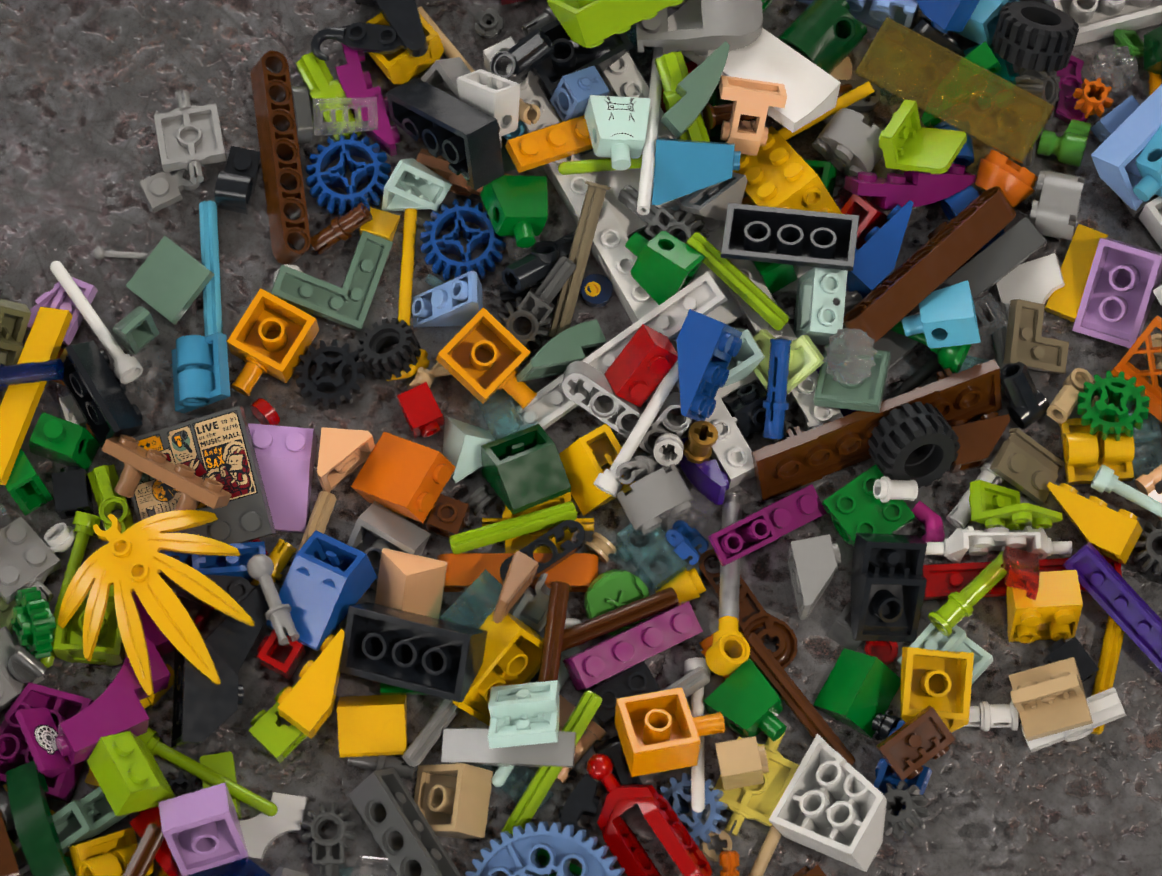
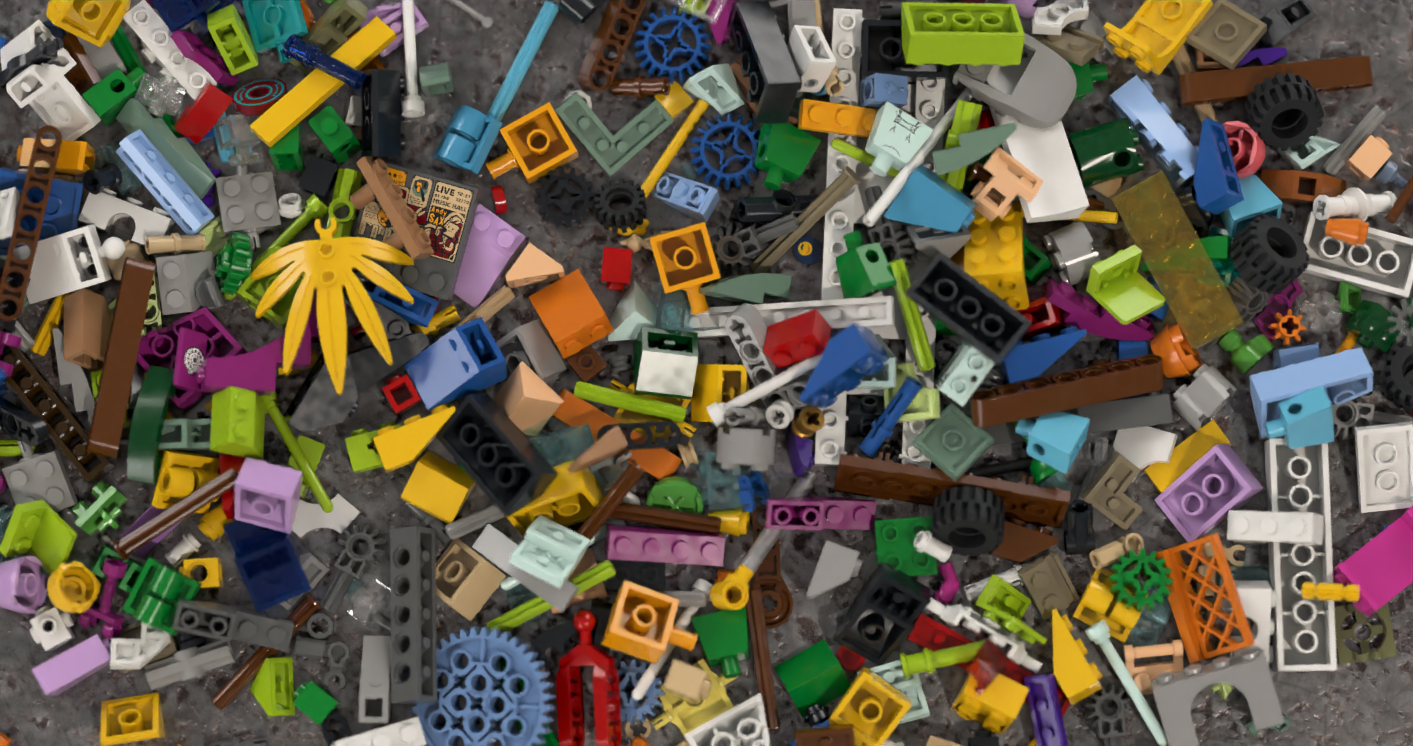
camera: 30 degrees right, 10 degrees up
sand green tile [126,236,215,325] -> none
light grey pin [247,554,300,645] -> none
black piece [490,28,555,84] -> none
clear gear [823,328,878,384] -> none

